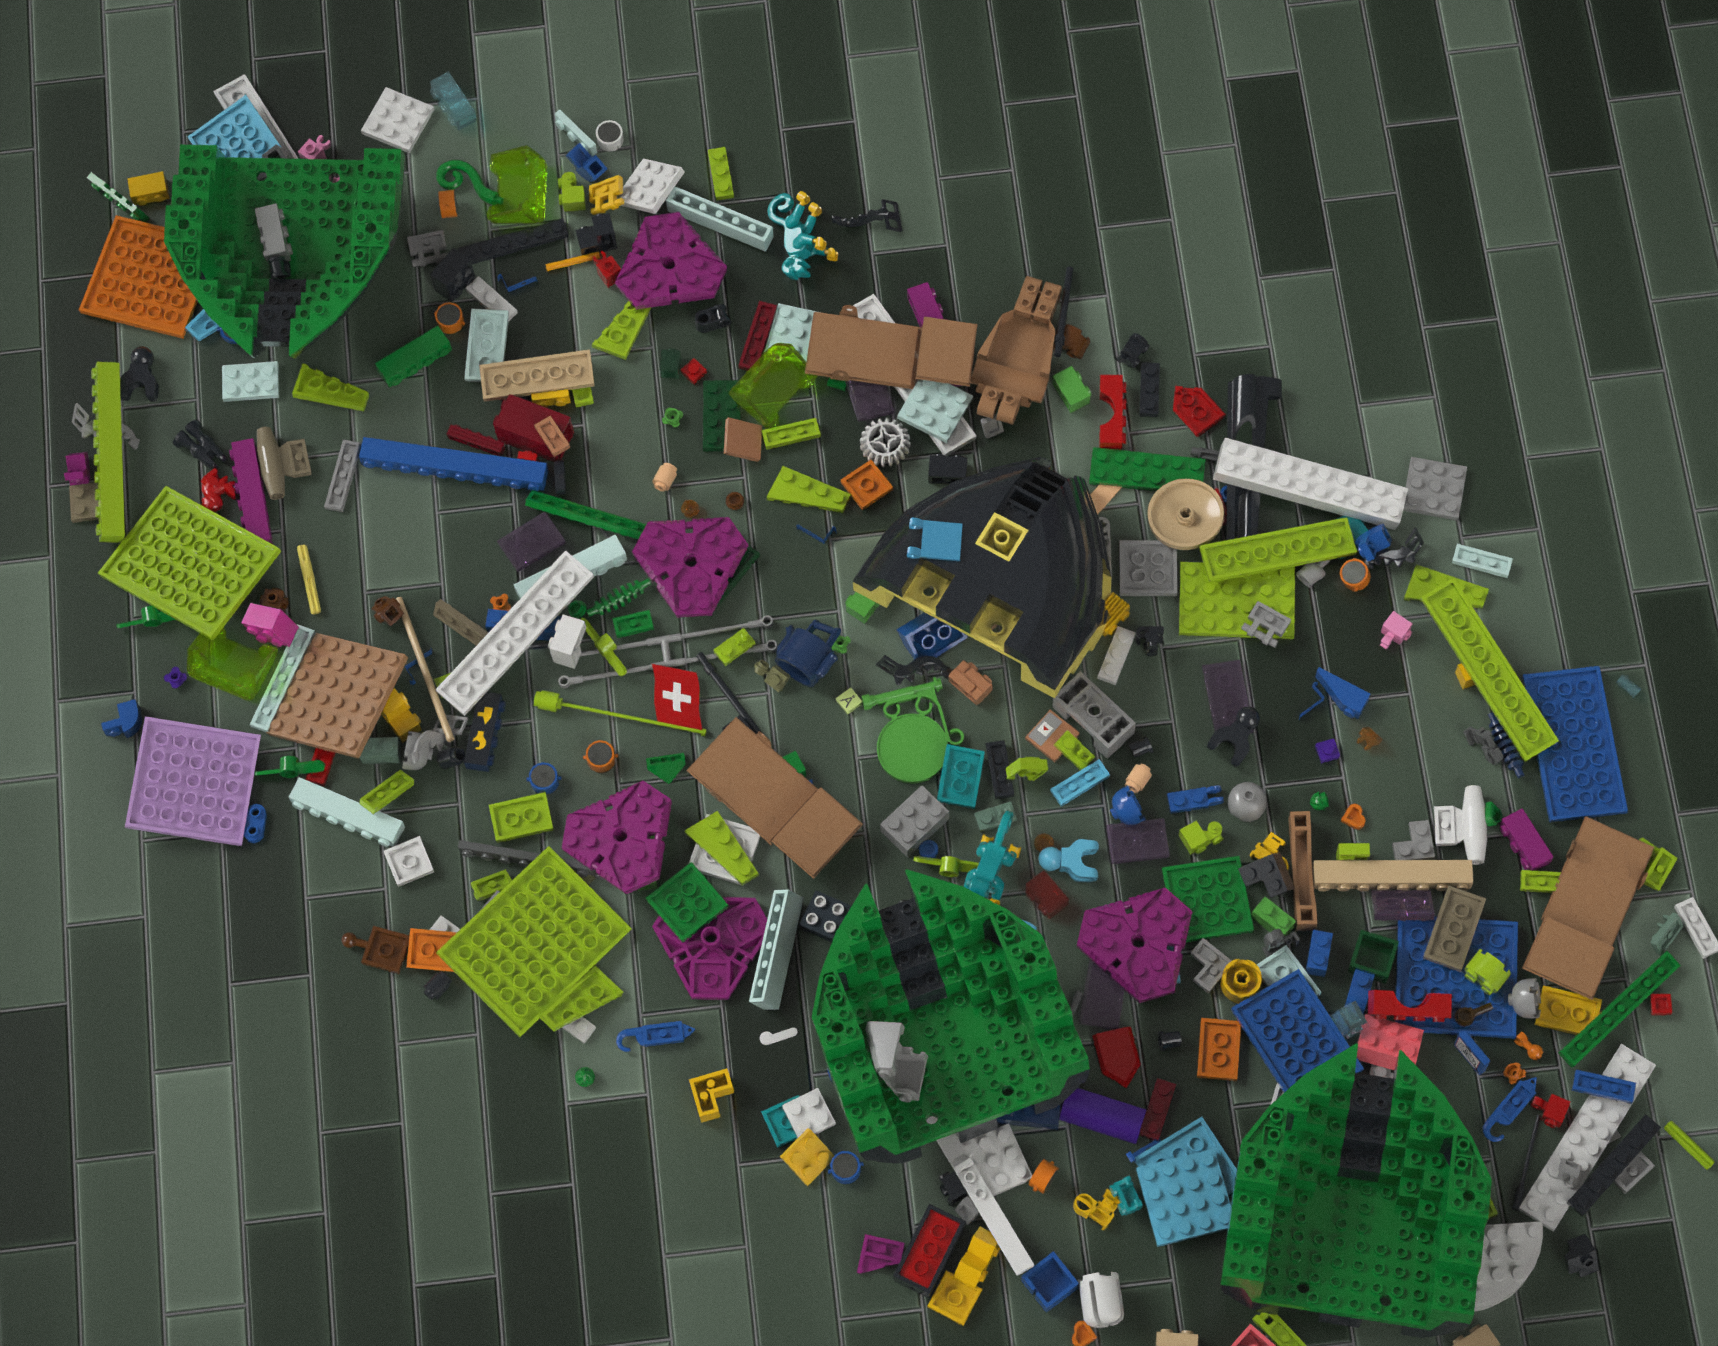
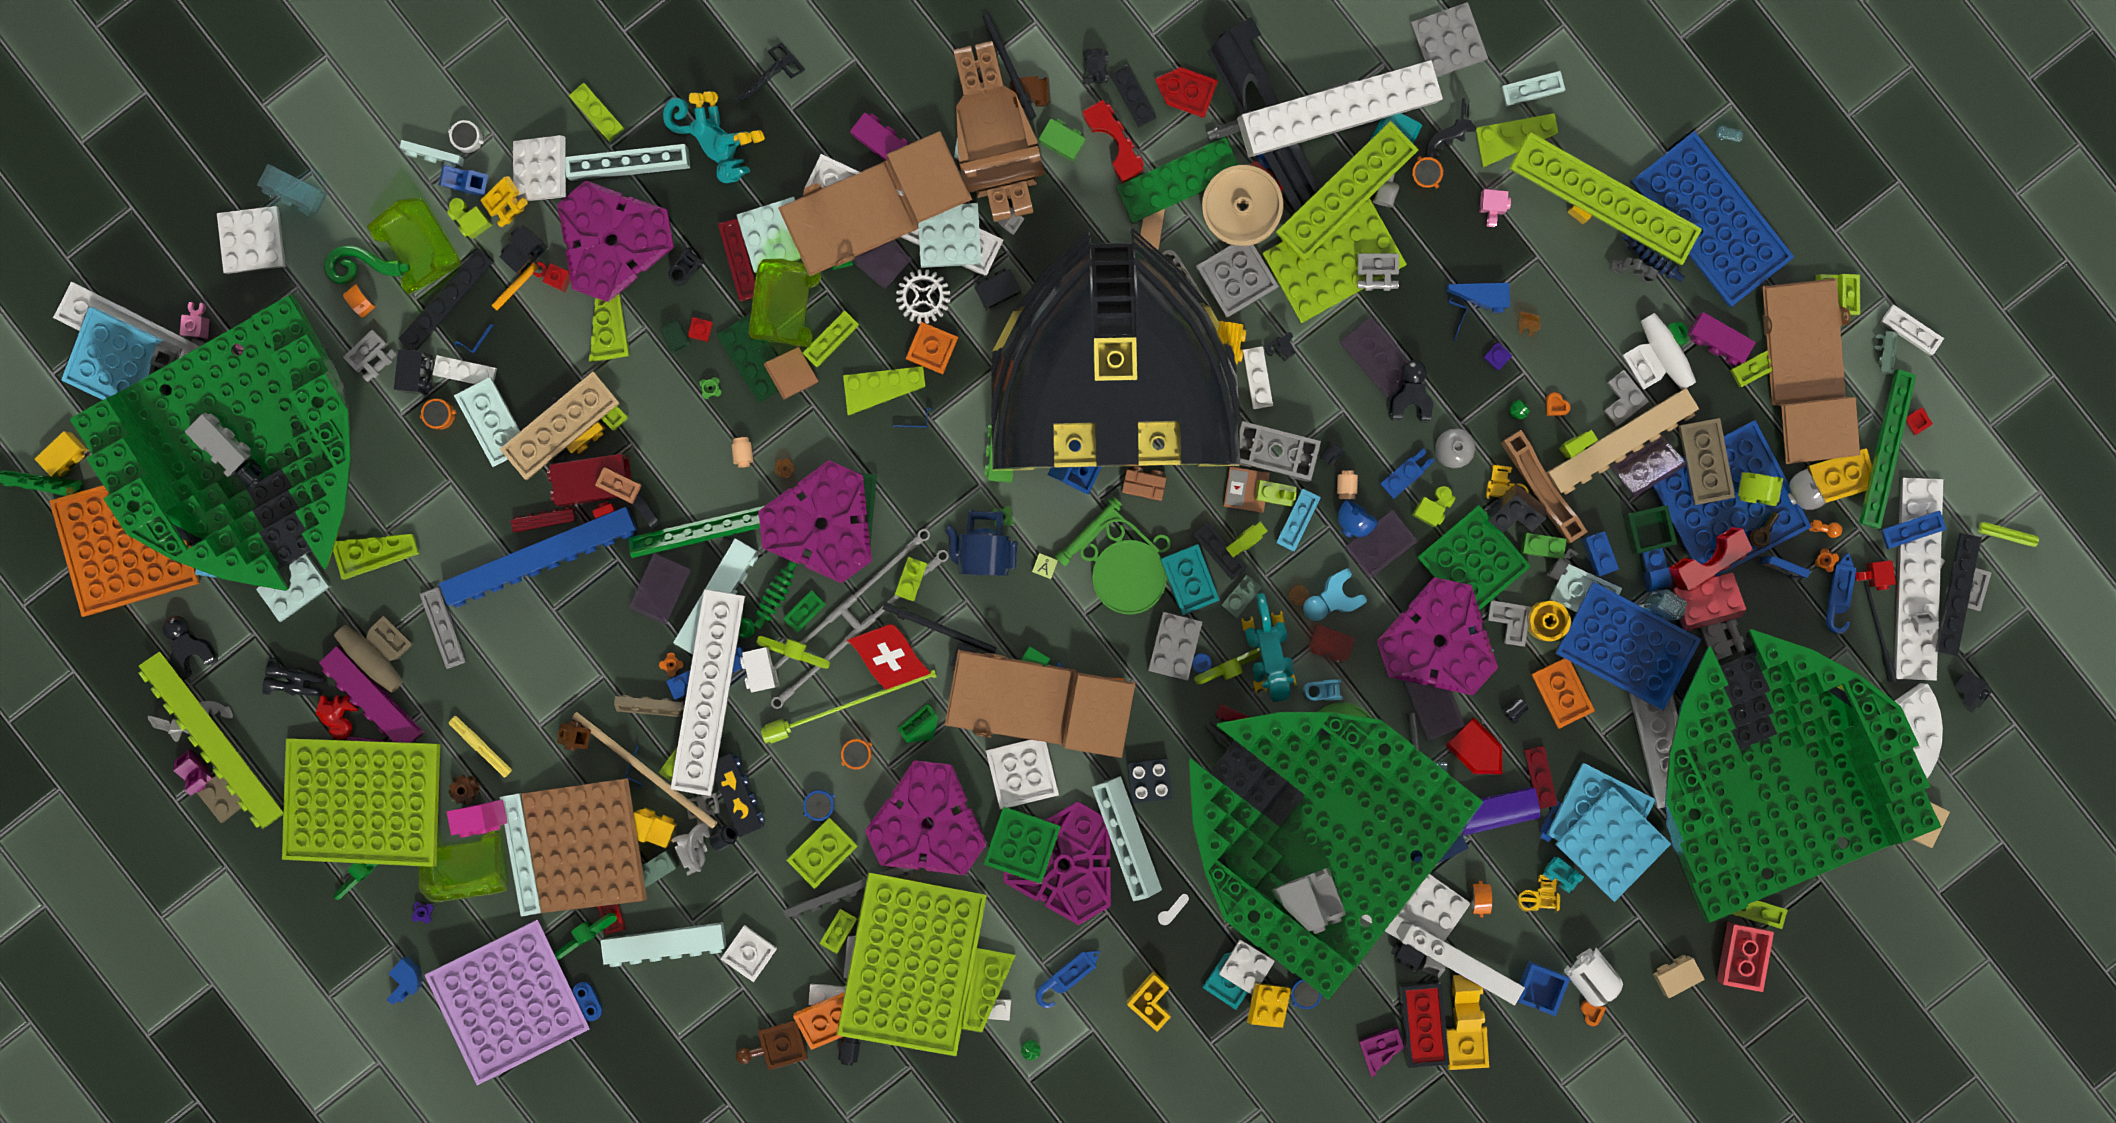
camera: 30 degrees left, 20 degrees up
lime plate [359,770,414,815] -> none
green brick [375,326,452,388] -> none
lime wing [684,811,759,885] -> none
reddish brown plate [726,492,744,510] -> none
olive plate [754,660,791,693] -> none
black piece [876,655,951,685] -> none
dark azure flag [907,517,962,561] -> none
blue brick [1355,523,1392,561] -> none

